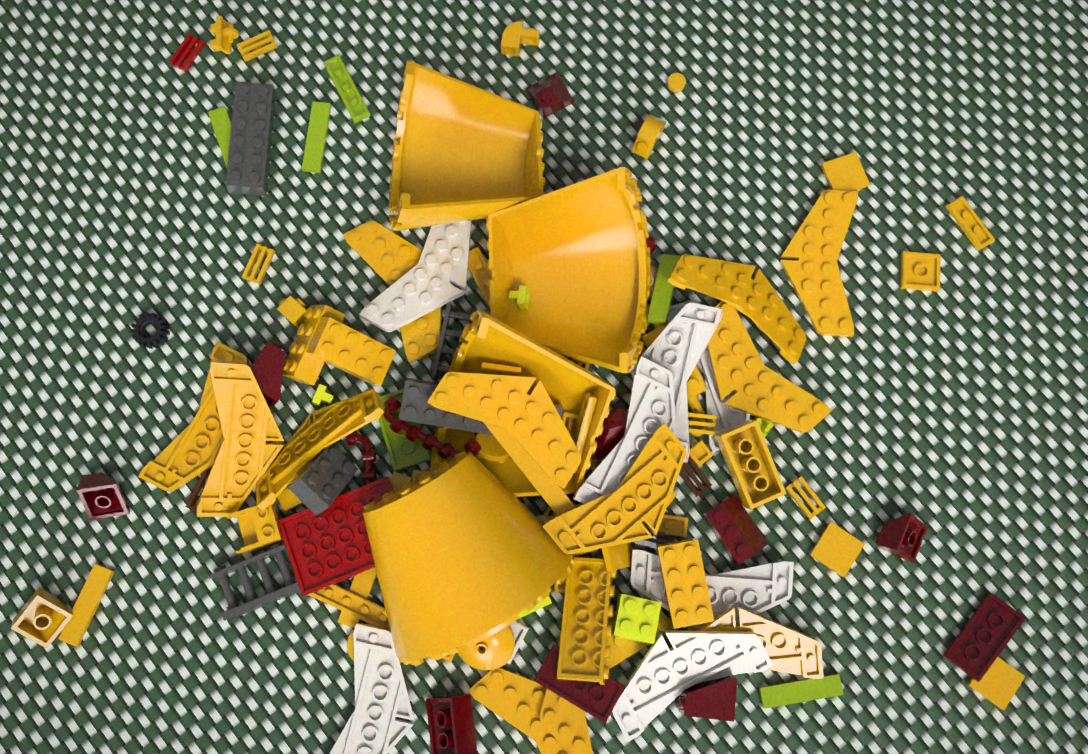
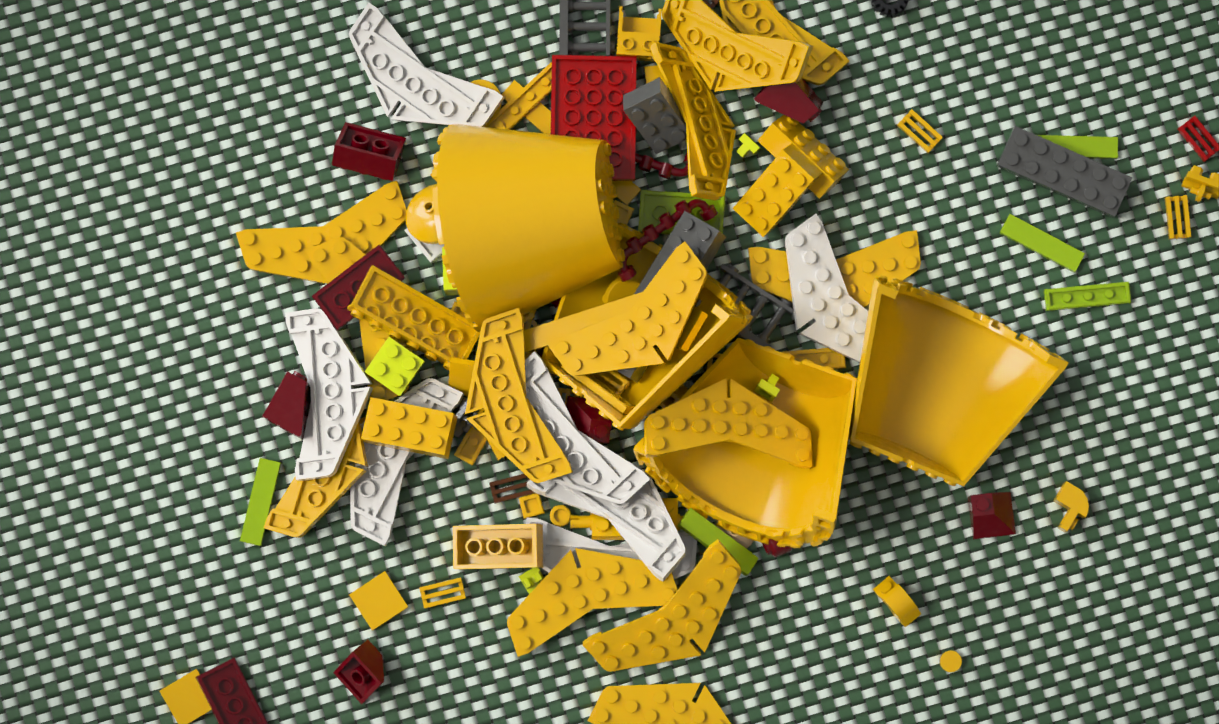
camera: 115 degrees right, 5 degrees up
yellow brick [277,296,306,328] -> none
yellow tile [688,412,717,435] -> none
dark red slope [702,494,768,565] -> none
none -> yellow wing [644,378,812,469]

